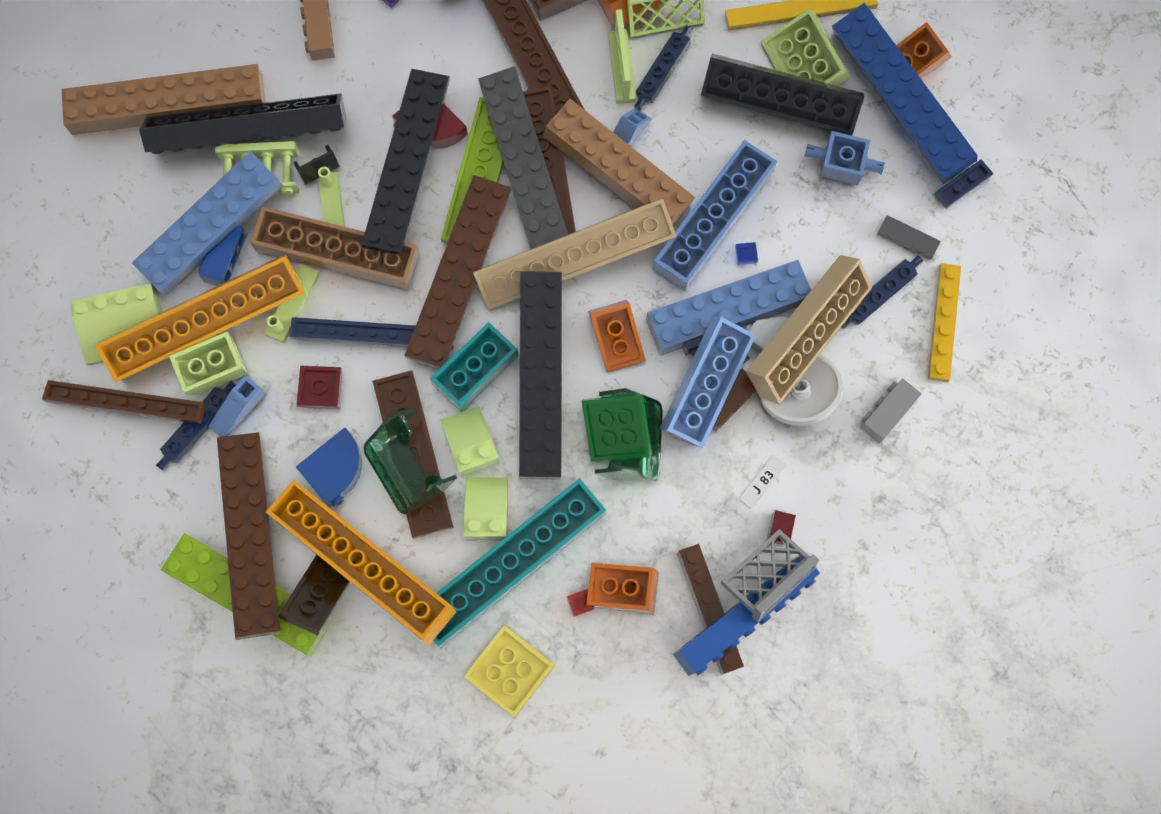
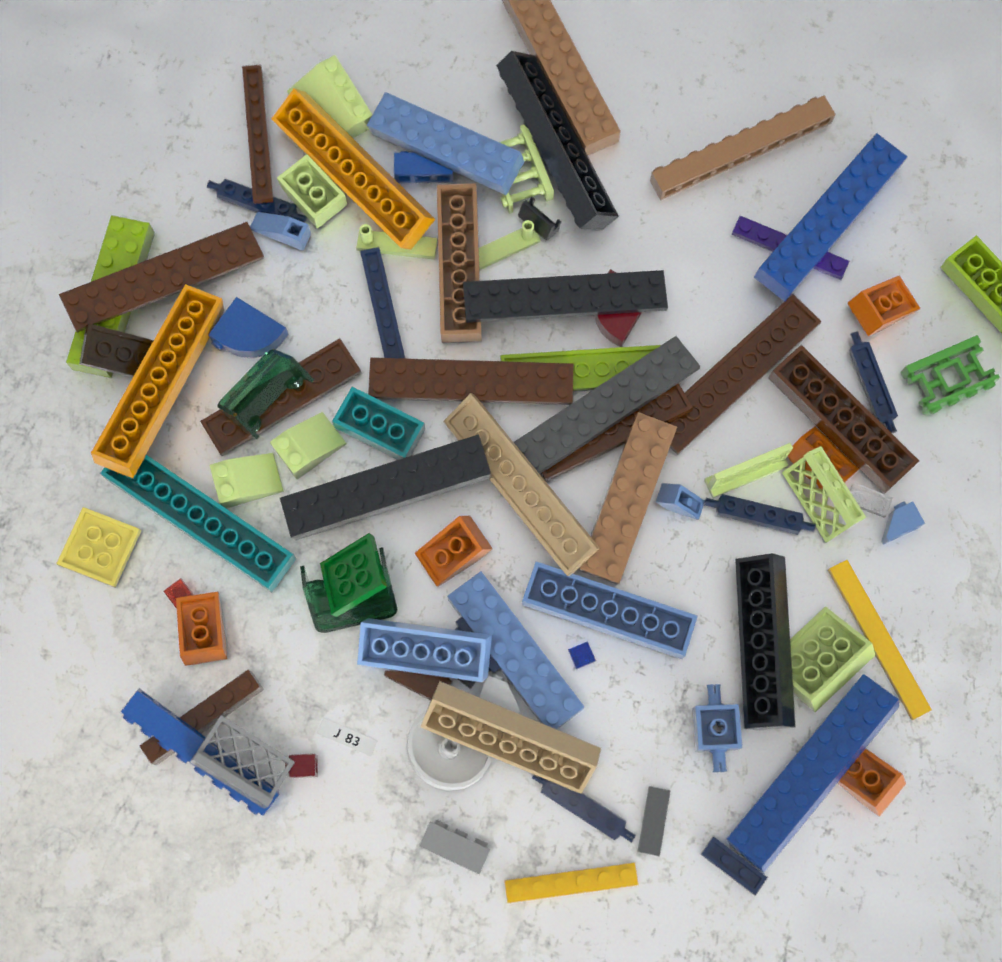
camera: 75 degrees right, 0 degrees up
dark red plate [296,366,342,409] -> none

